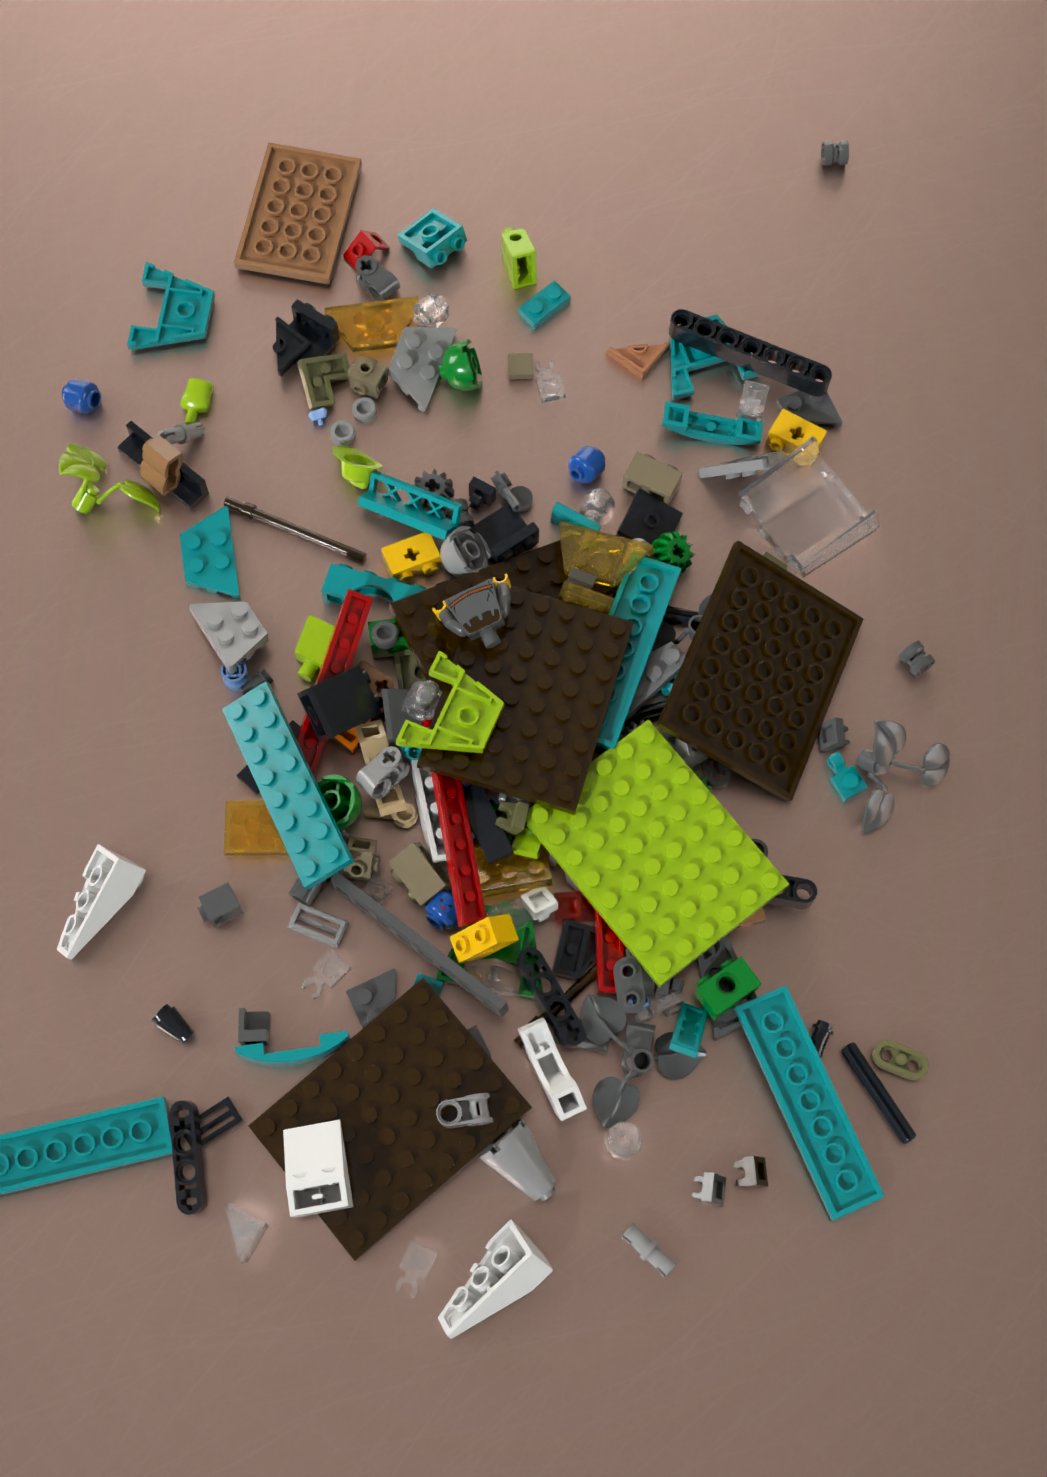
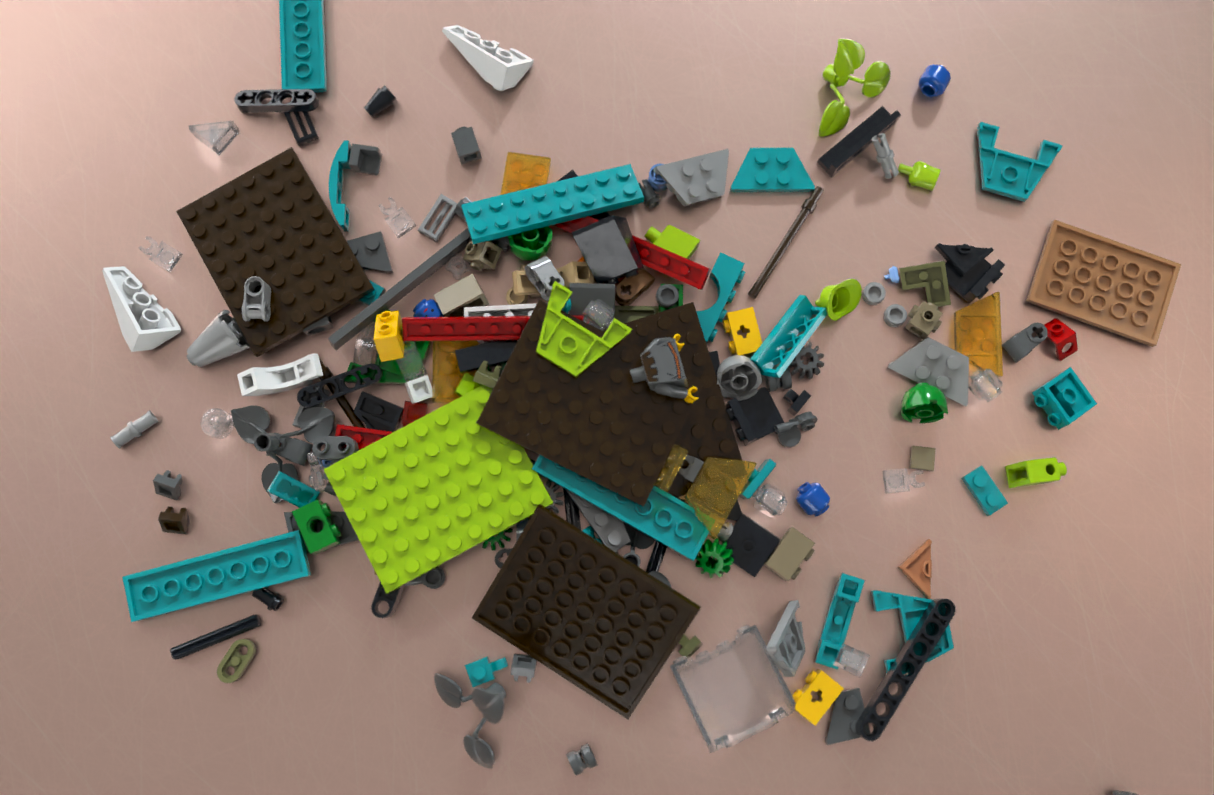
camera: 100 degrees right, 10 degrees up
medium nougat brick [140,435,183,496] -> none
white slope [283,1119,353,1218] -> none

